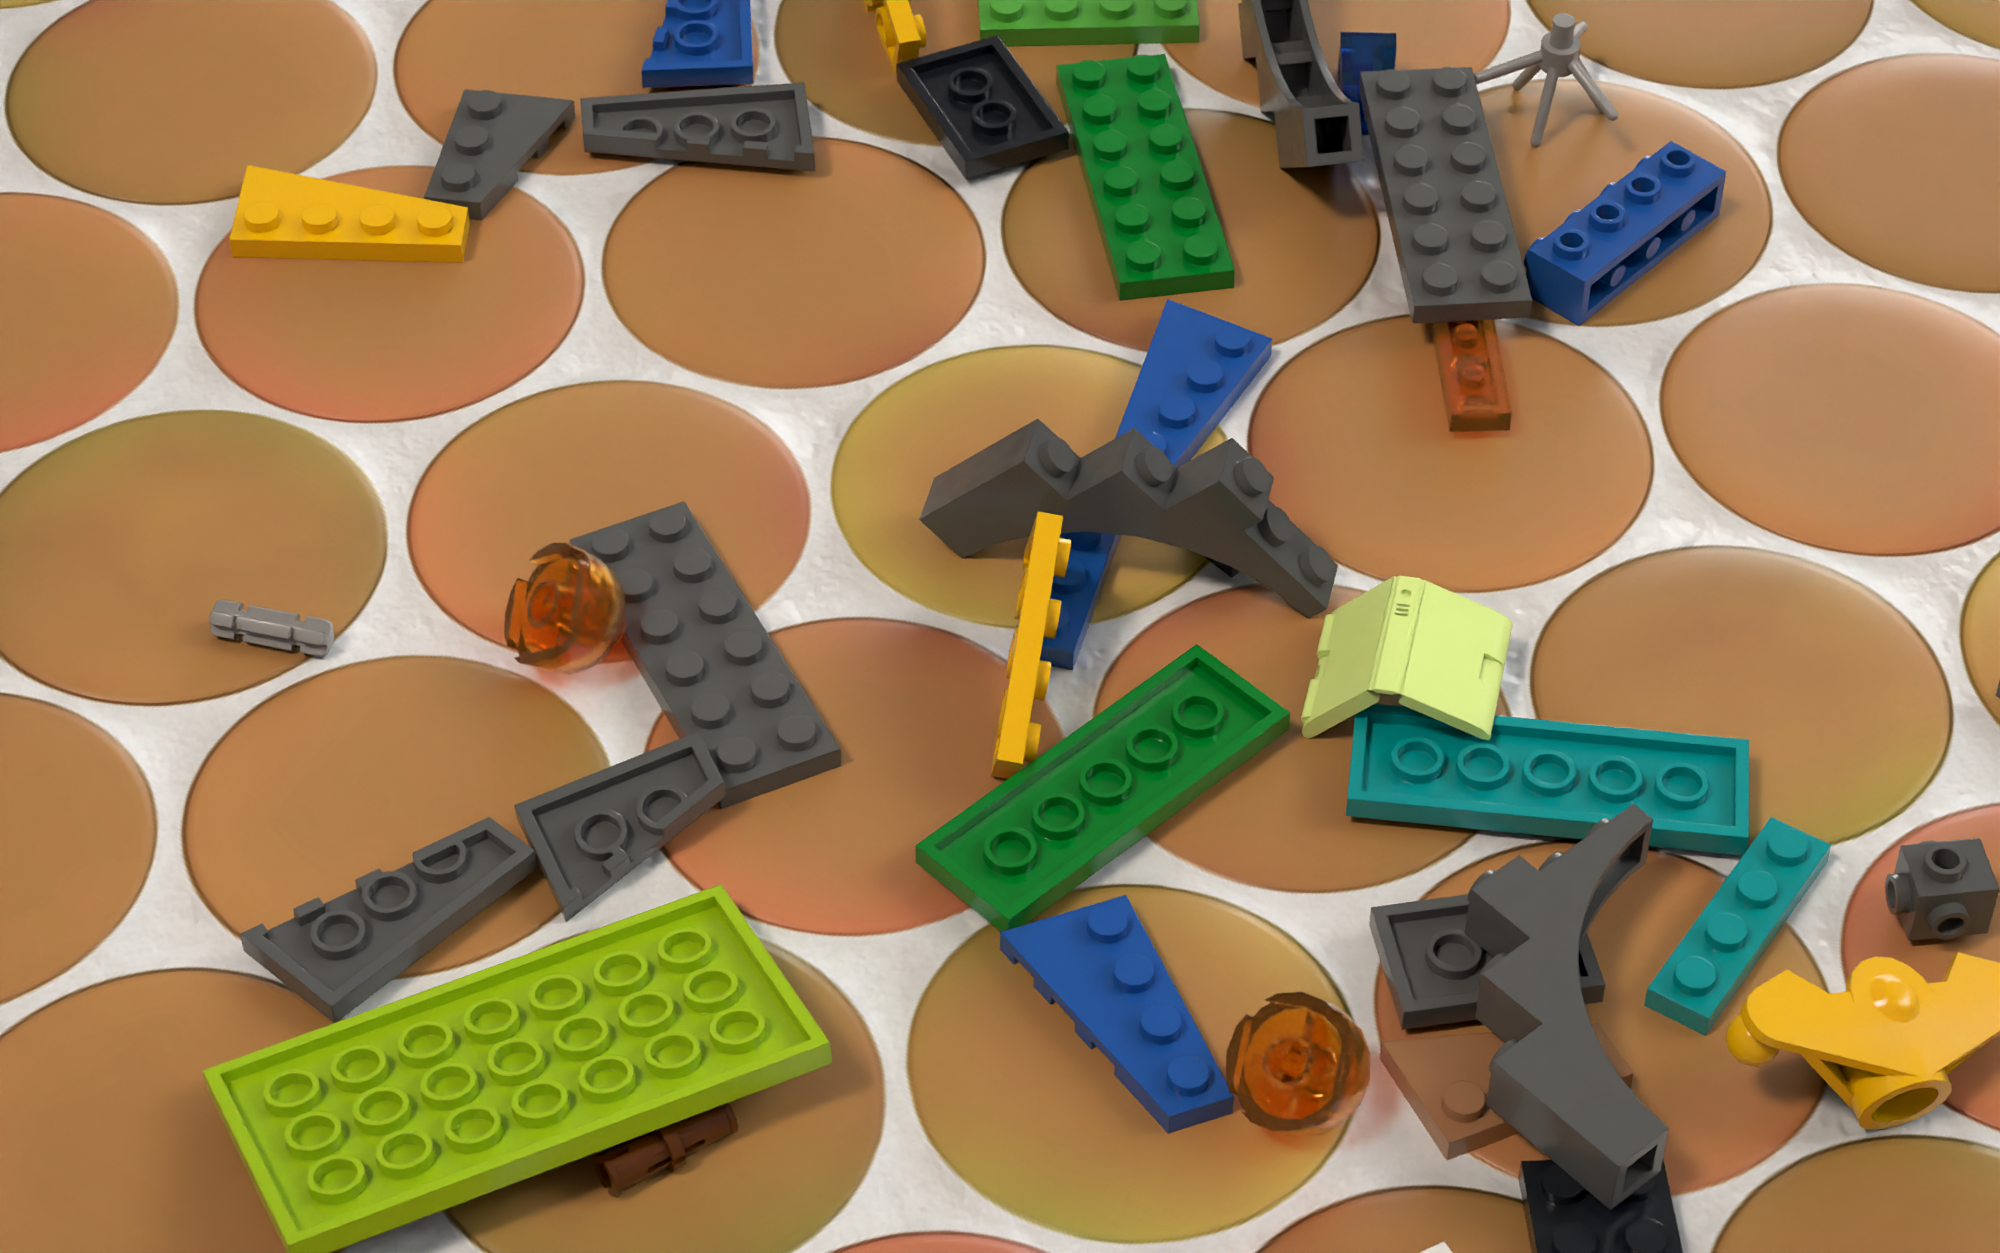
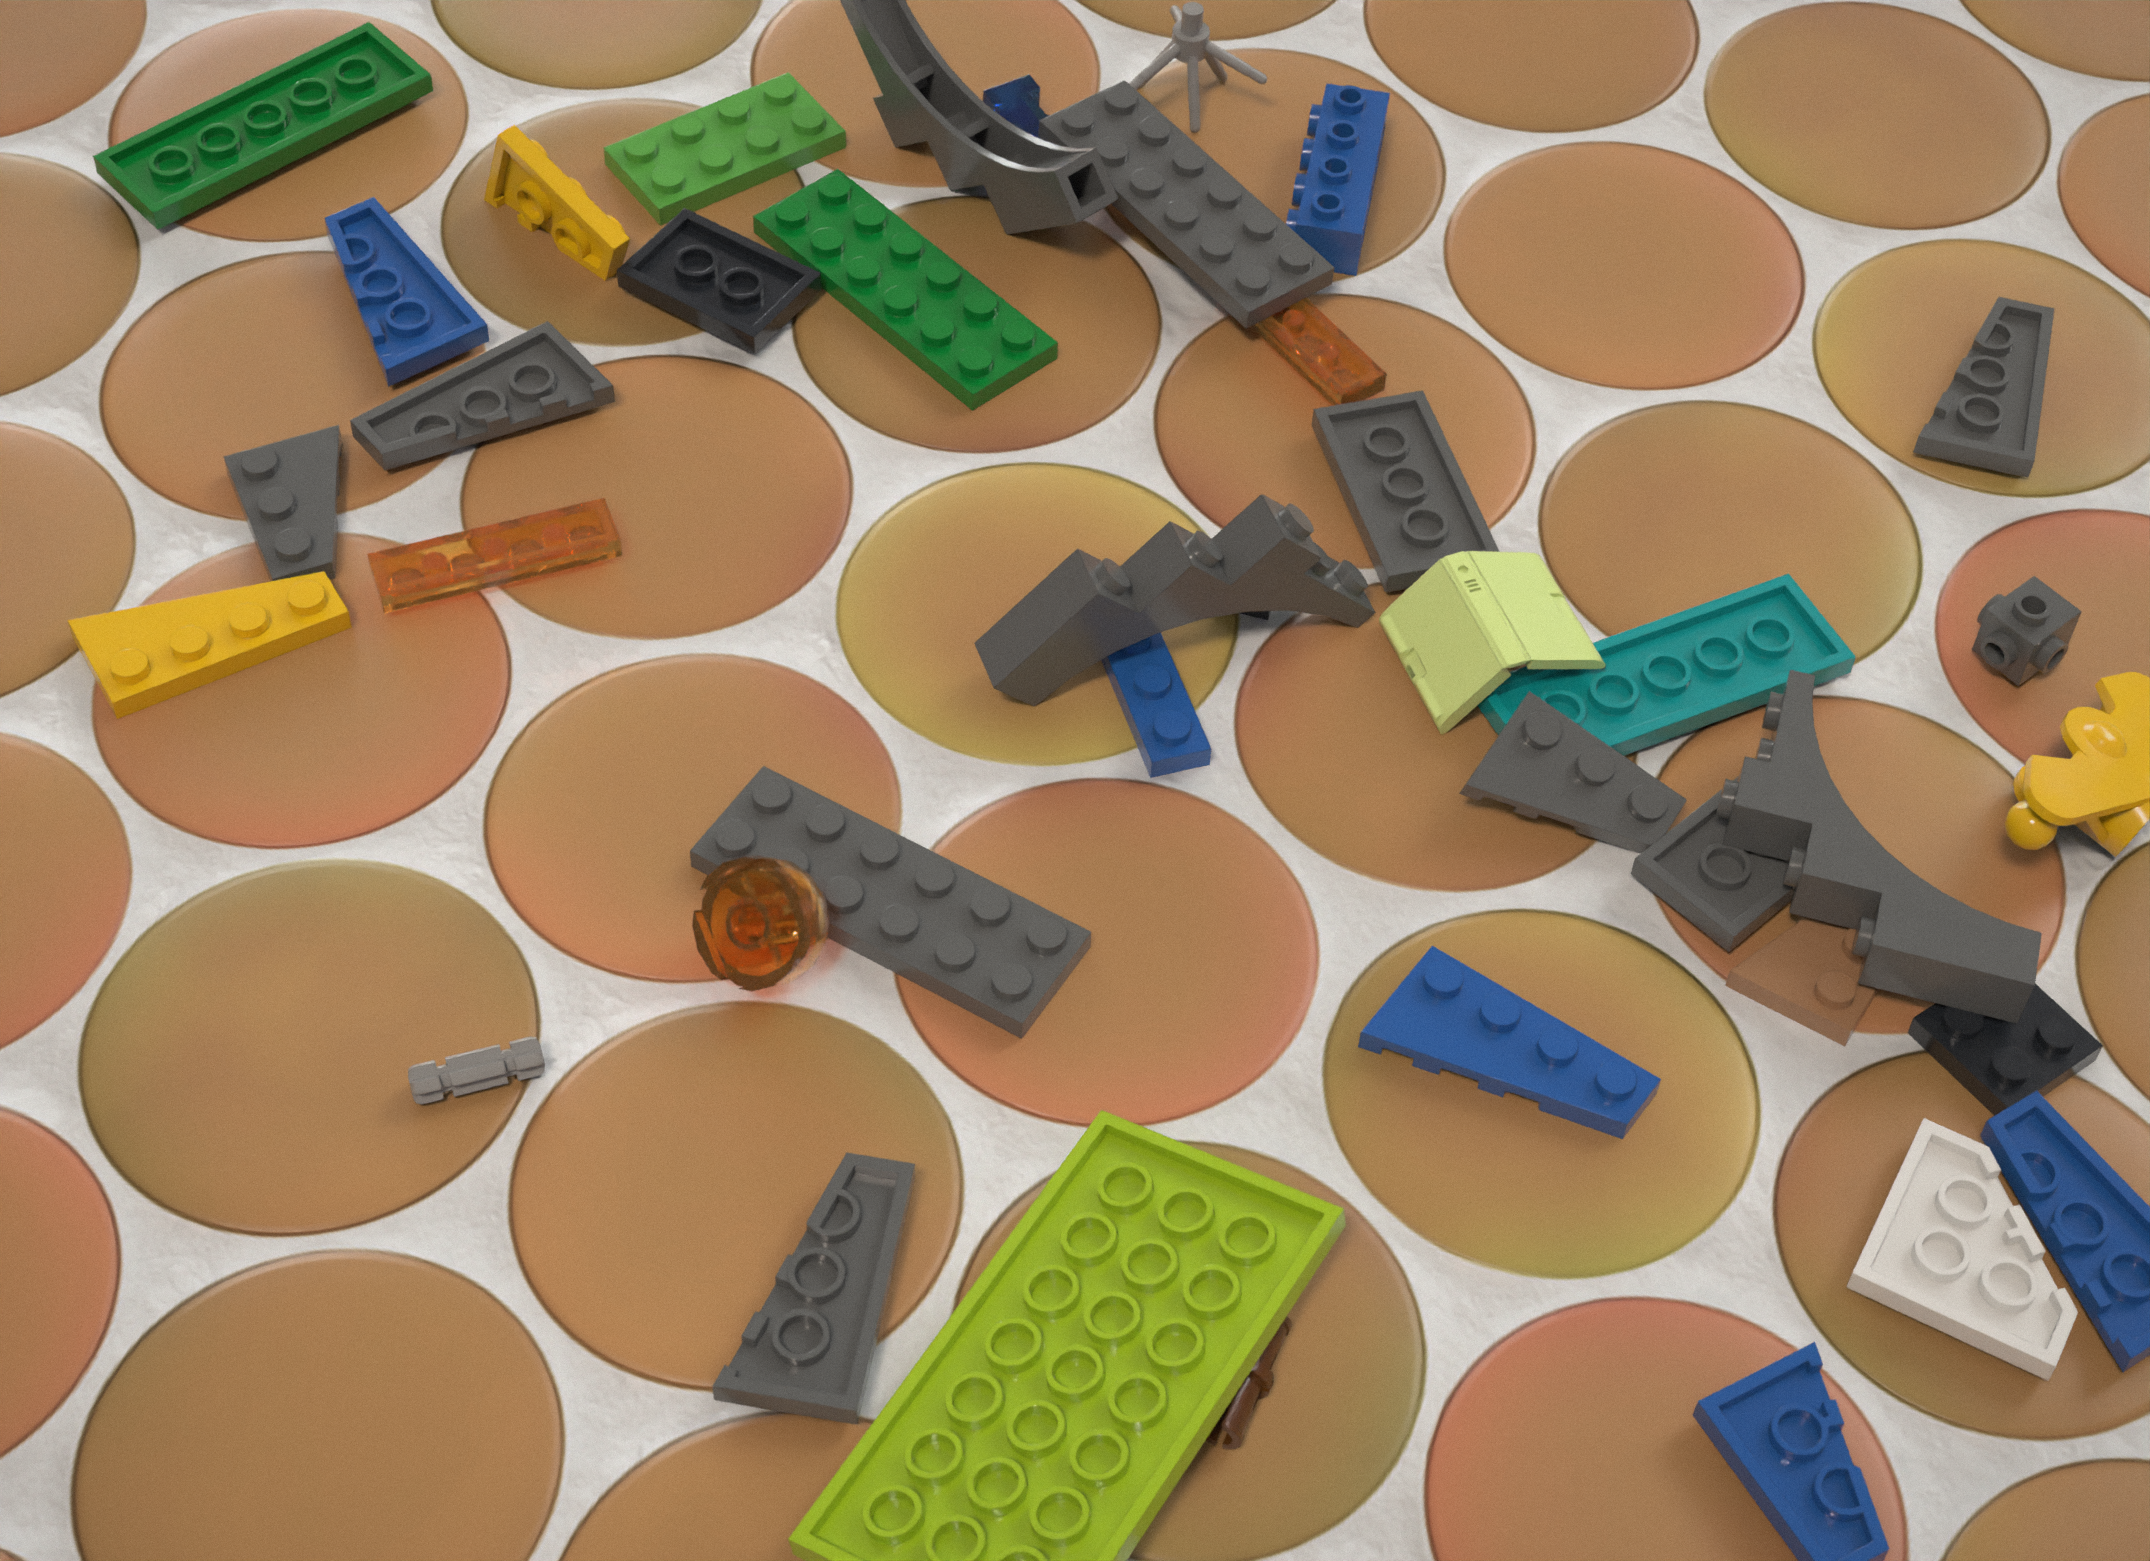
camera: 35 degrees left, 5 degrees up
dark grey wing [514,732,726,922] -> none
green plate [915,644,1290,932] -> none
yellow wing [990,511,1071,779] -> none
blue wing [1115,299,1272,467] -> none
clear orange cylinder [1225,992,1370,1136] -> none
teal plate [1644,817,1831,1036] -> none
none -> clear orange plate [367,498,622,613]
none -> dark grey plate [1311,390,1500,593]
none -> dark grey wing [1459,691,1687,853]

